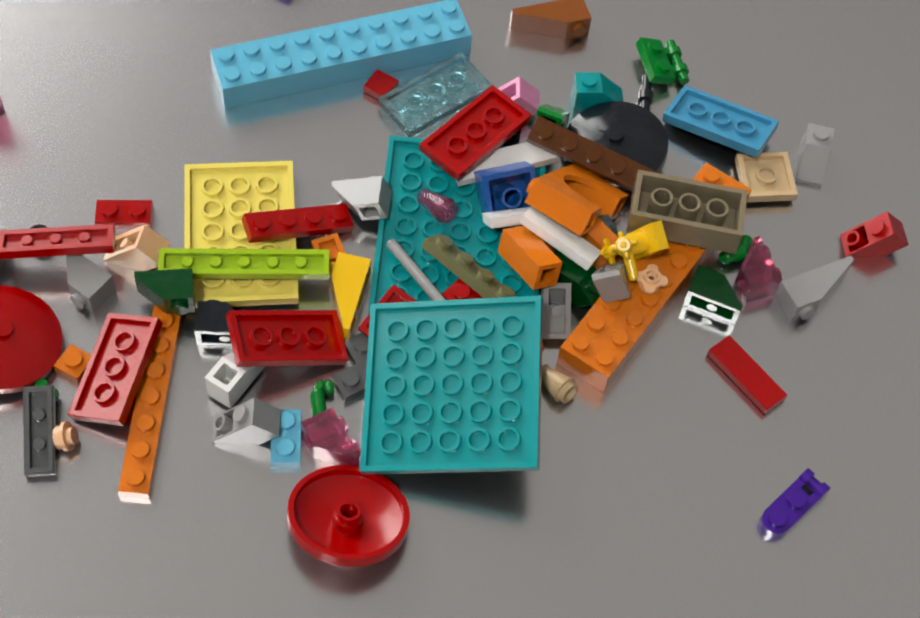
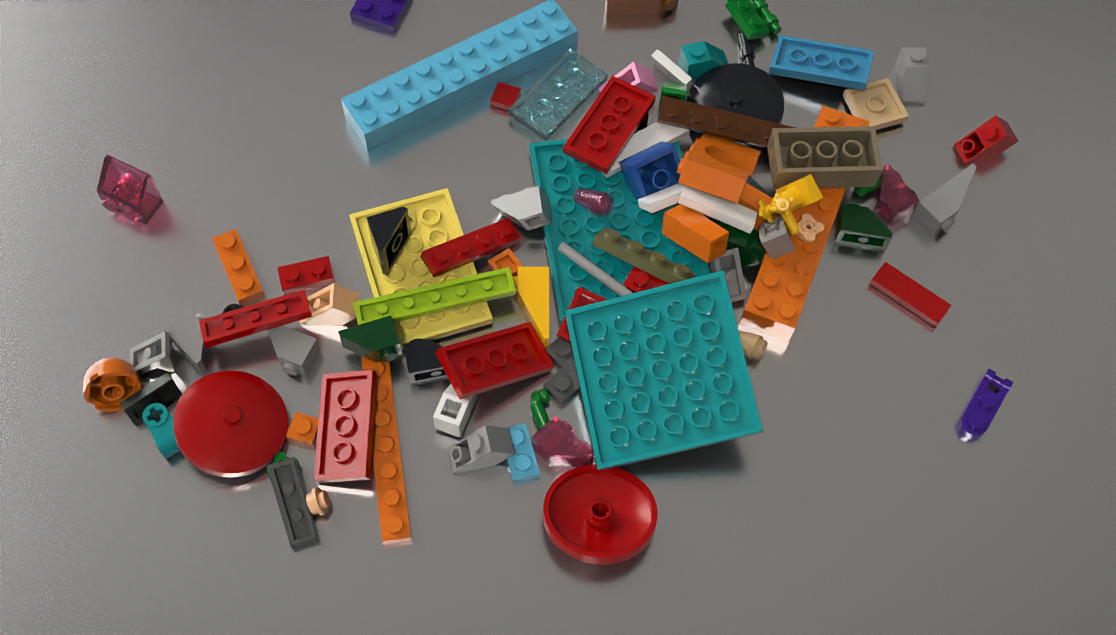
camera: 10 degrees left, 5 degrees up
none -> orange plate [212,229,265,305]
none -> black slope [366,206,412,276]
none -> white tile [651,50,693,94]

